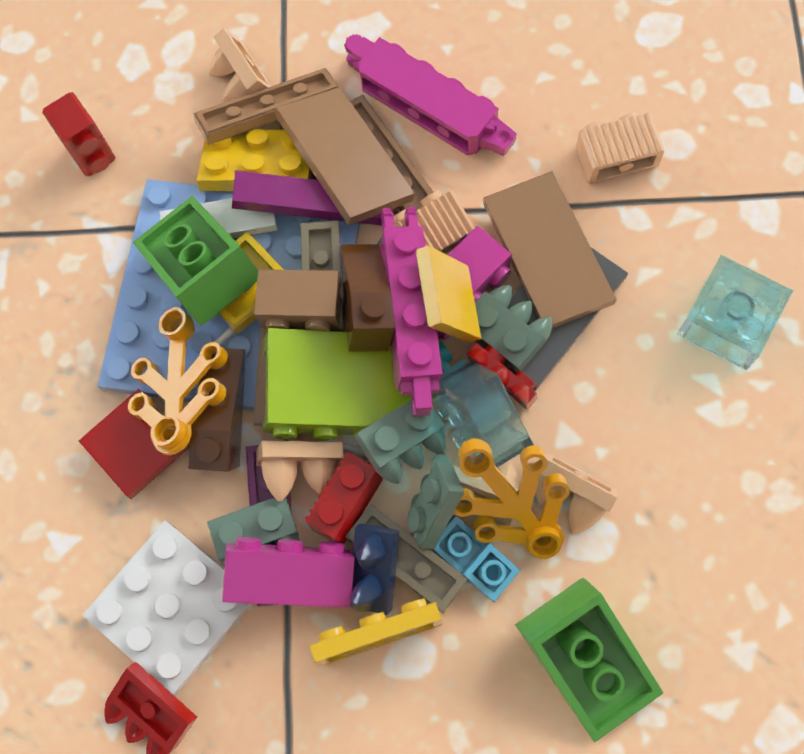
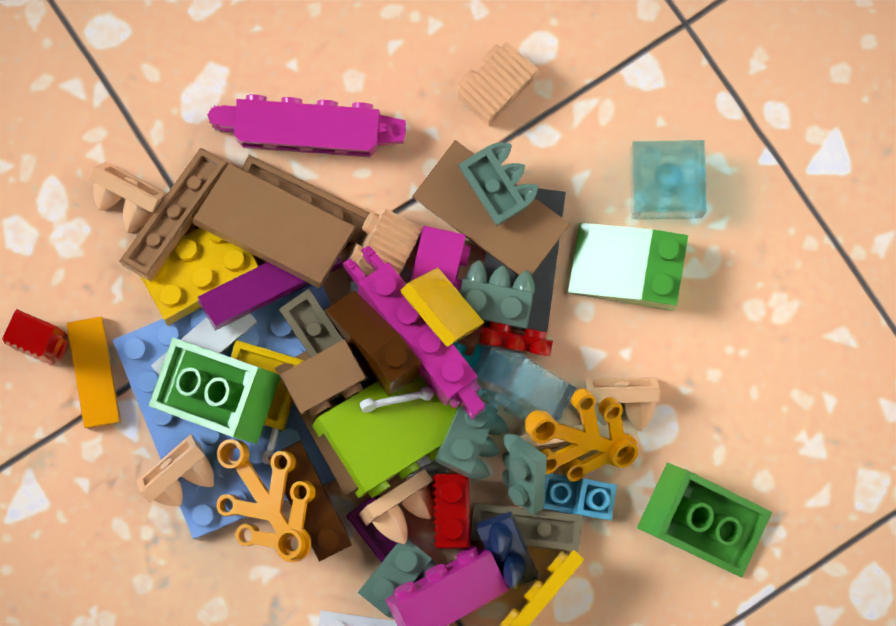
camera: 35 degrees left, 10 degrees up
red tile [78,389,190,499] -> none
none -> light orange tile [66,316,121,429]
none -> light nougat tile [136,434,214,506]
none -> white hinge [360,386,434,413]
none -> sand green plate [458,142,538,227]
none -> slope [568,223,688,311]

